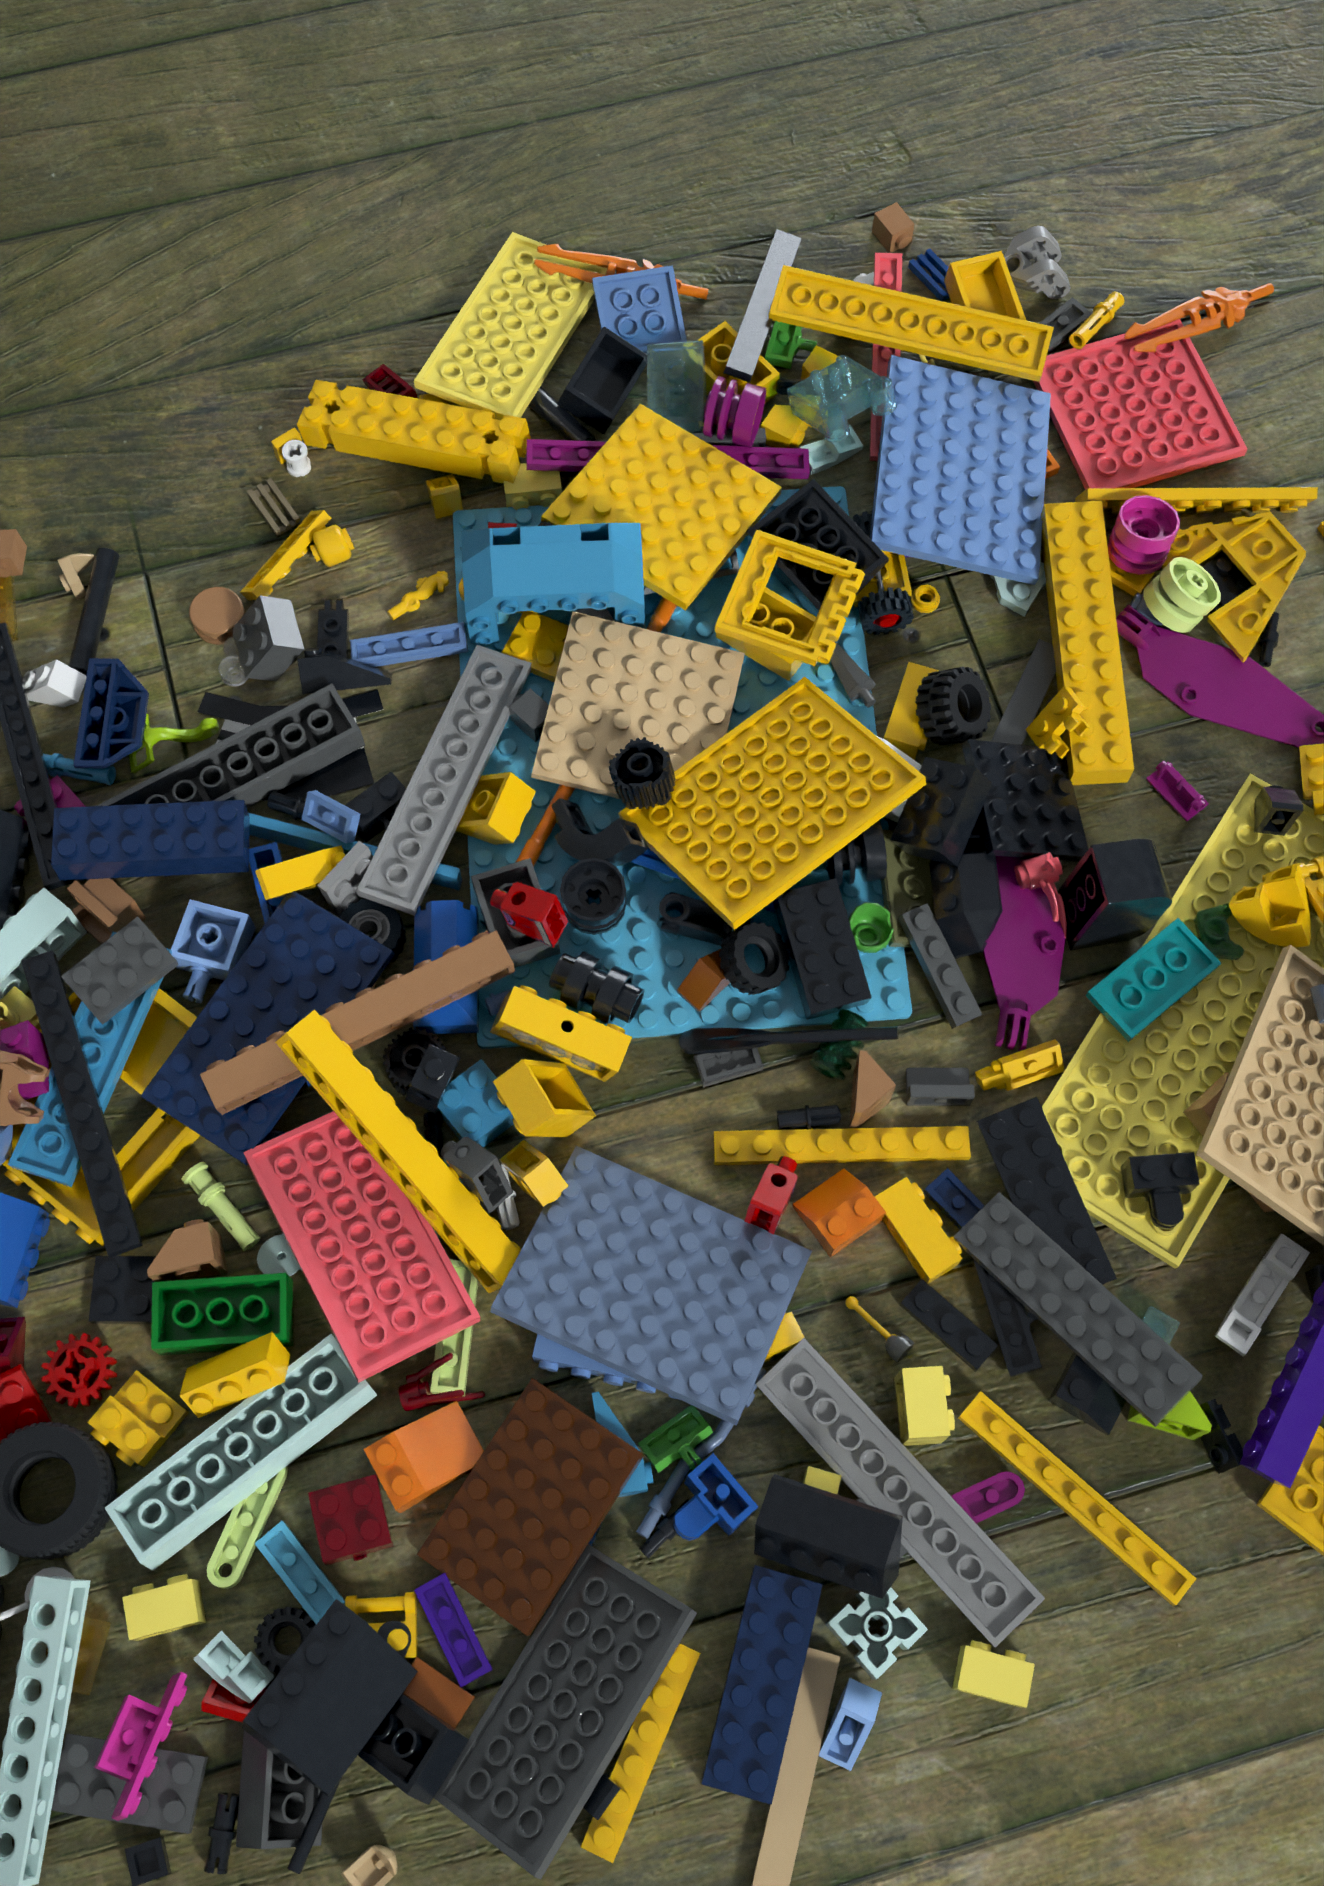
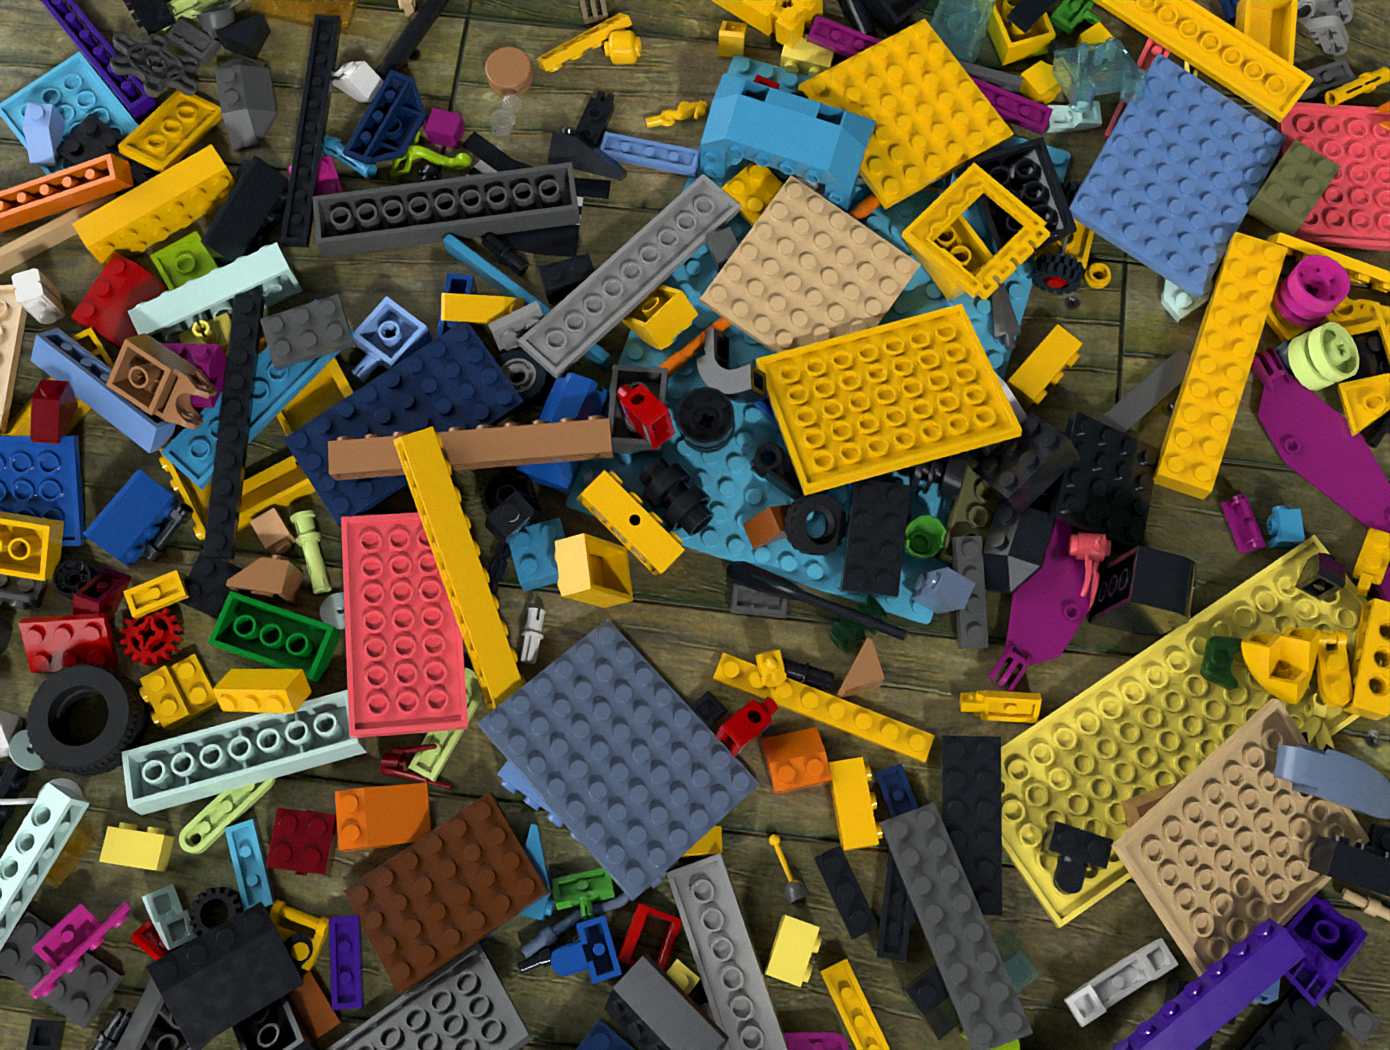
camera: 25 degrees right, 5 degrees up
dark blue brick [51,800,250,881] -> none
medium nougat plate [67,878,146,944] -> none
dark grey brick [233,595,304,681] -> none
medium blue plate [301,790,361,843] -> none
dark grey torso [441,1137,513,1214] -> none
yellow brick [499,1140,568,1207] -> none
black brick [609,737,676,809] -> none
magenta wheel [703,376,766,448] -> none
dark grey panel [905,1068,975,1106] -> none
black tyre [915,667,991,746] -> none
yellow plate [1025,686,1089,759] -> none
teal plate [1085,918,1222,1042] -> none
none -> yellow panel [123,570,189,619]
none -> black bar [143,502,194,562]
none -> light nougat brick [250,508,296,555]
none -> black plate [417,164,443,182]
none -> magenta brick [423,108,466,149]
none -> red tile [618,903,682,972]
none -> black tile [690,690,727,729]
none -> yellow piece [755,649,787,687]
none -> sand blue brick [911,567,976,614]
none -> olive brick [1247,139,1341,236]
none -> dark azure brick [1266,505,1305,549]

